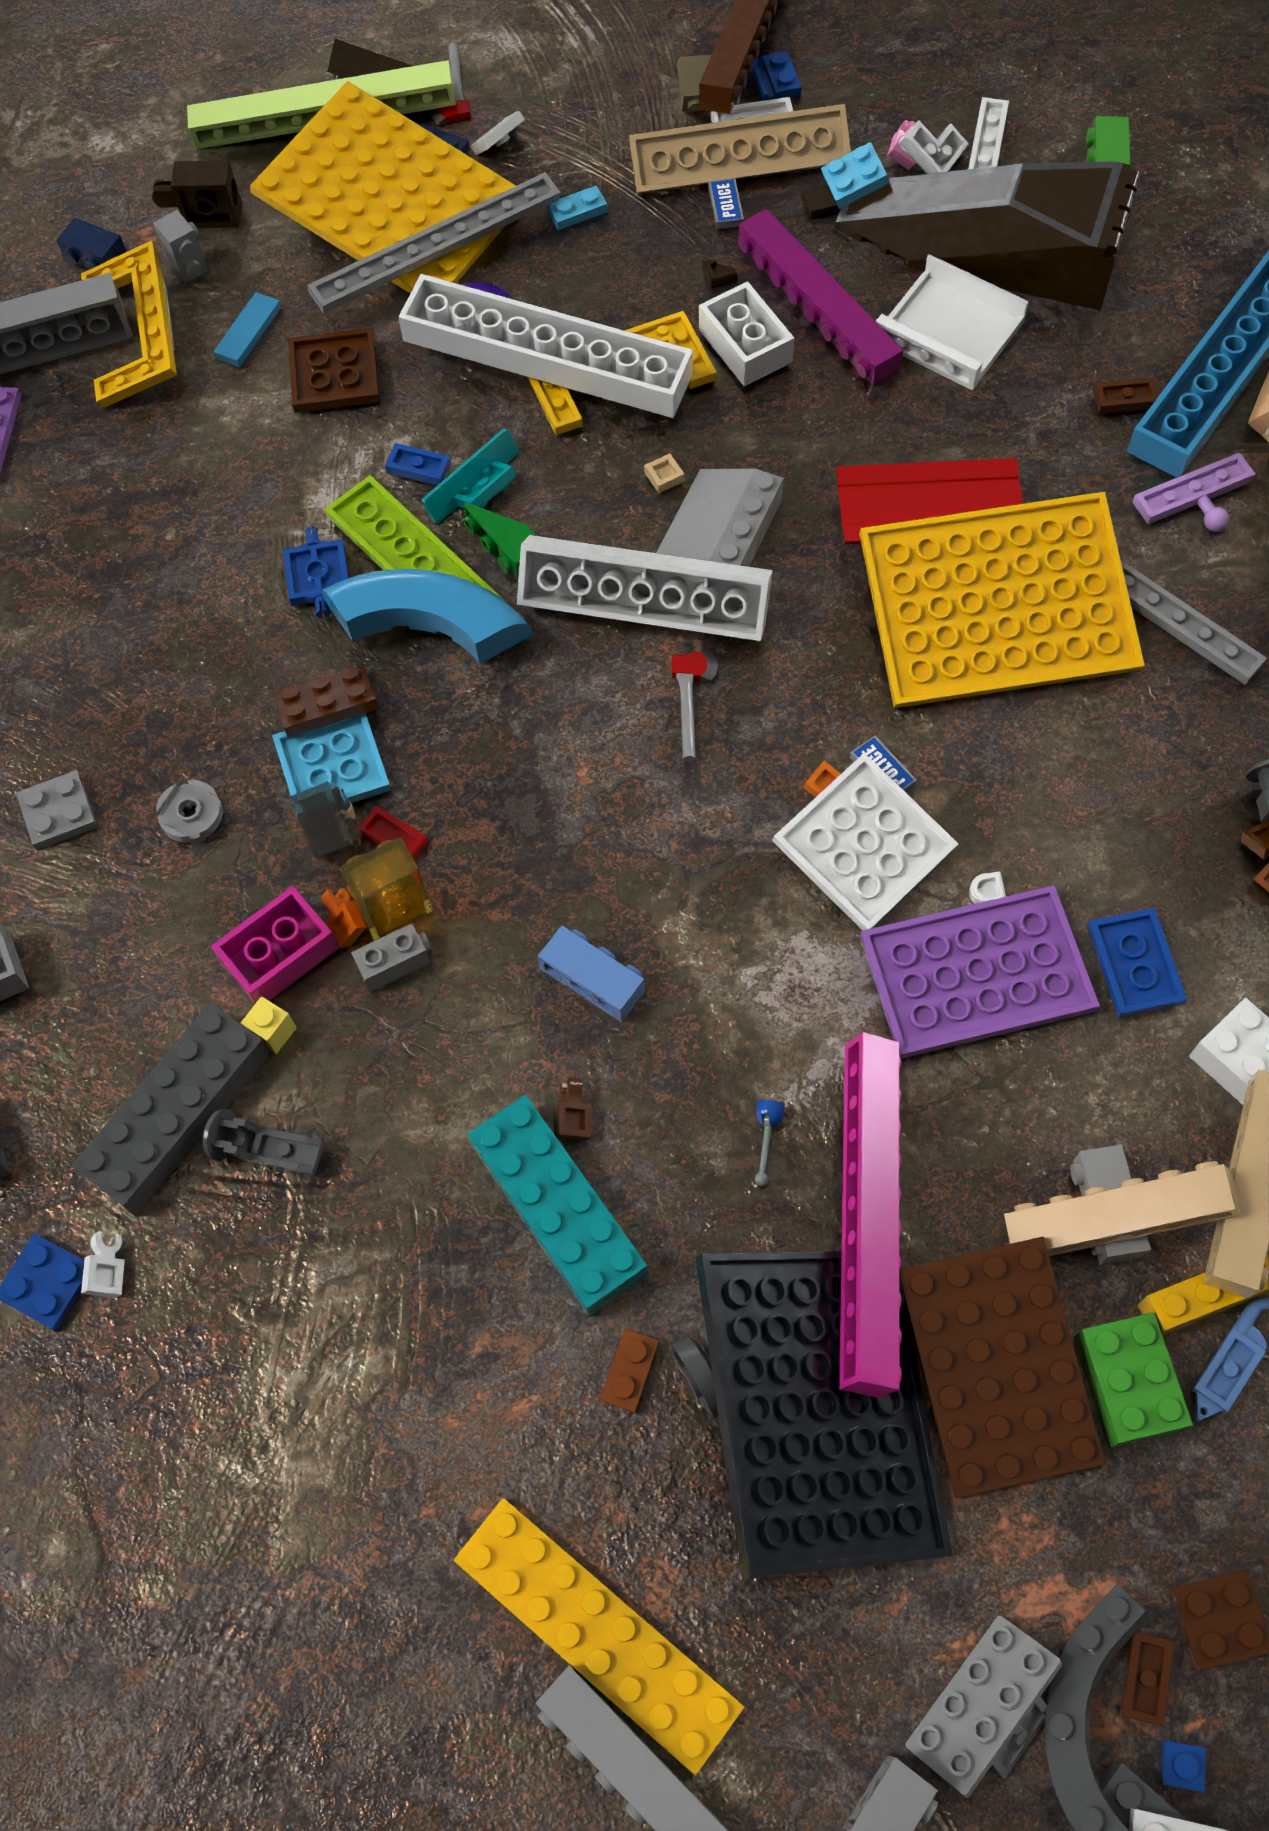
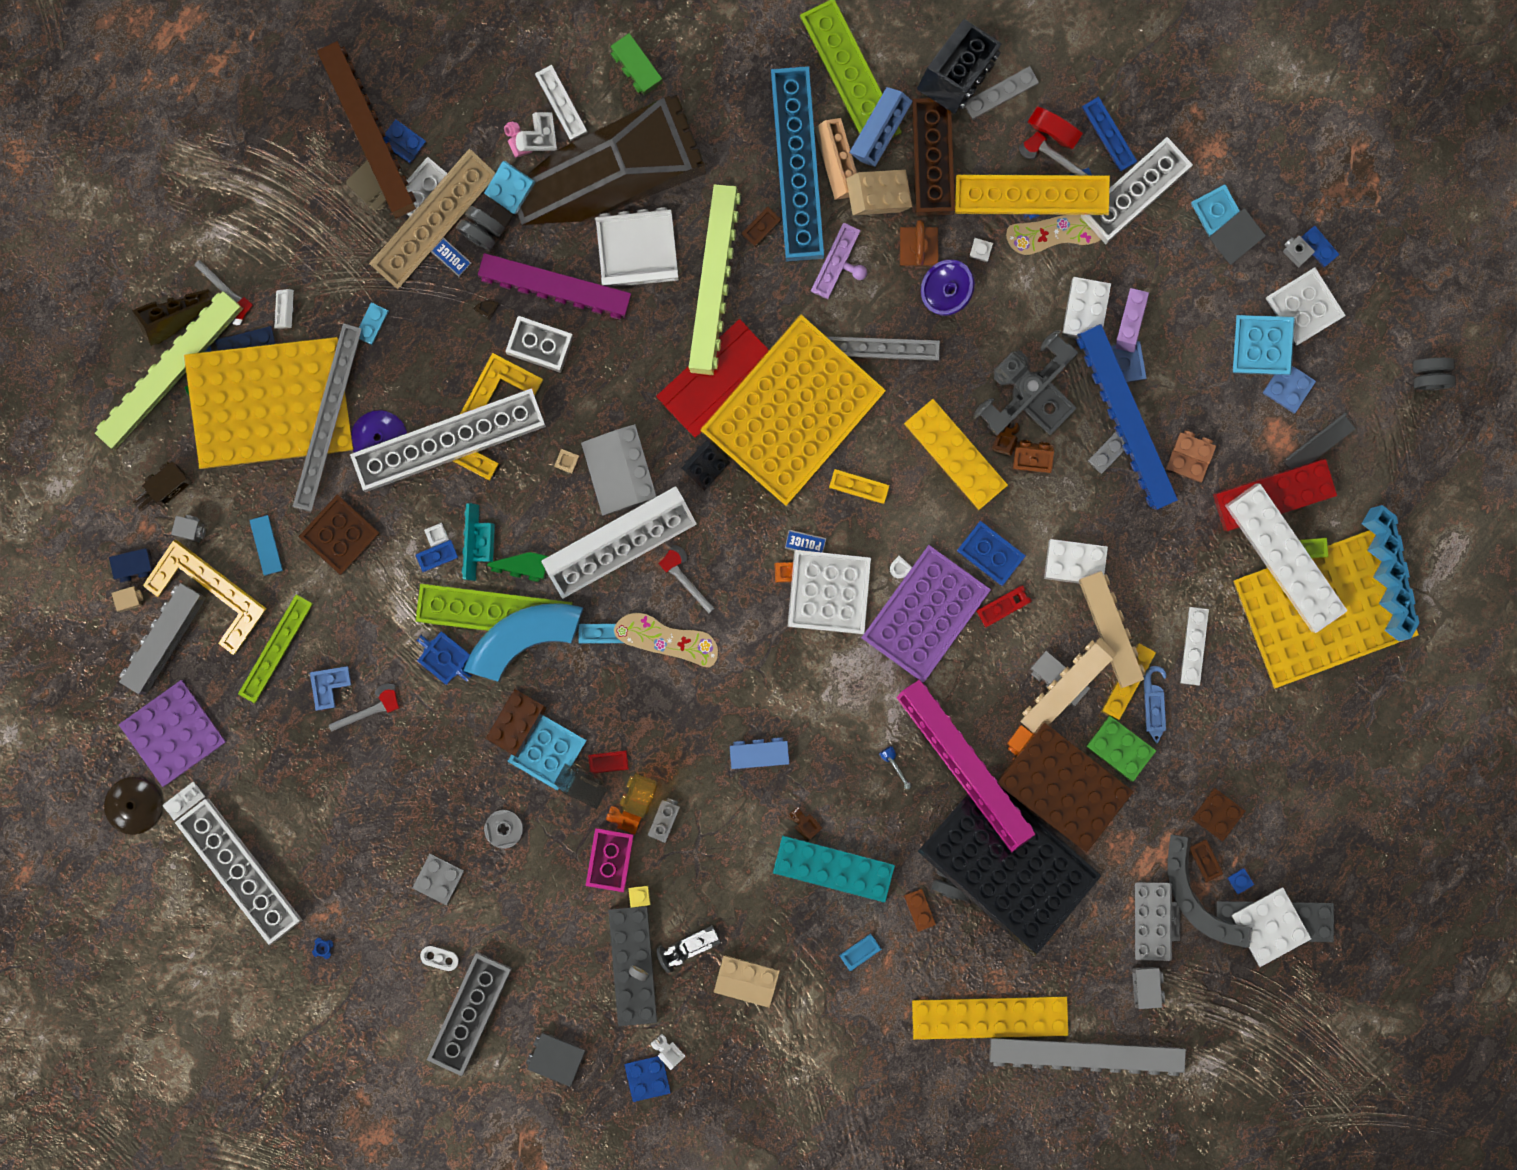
camera: 40 degrees left, 20 degrees up
none -> tan brick [112,586,144,613]
none -> lime plate [238,594,313,704]
none -> medium blue plate [310,666,352,711]
none -> piece [329,683,400,732]
none -> white tile [424,523,449,548]
none -> dark grey wheel [456,206,505,251]
none -> medium azure plate [579,624,623,644]
none -> tan sticker [614,613,718,667]
none -> light grey tile [628,965,649,981]
none -> black plate [681,440,730,491]
none -> yellowish green brick [689,184,741,375]
none -> tan slope [714,955,780,1008]
none -> yellow plate [829,469,890,504]
none -> dark azure tile [839,933,882,971]
none -> yellow plate [904,399,1008,510]
none -> red plate [976,585,1032,628]
none -> orange brick [1006,725,1033,756]

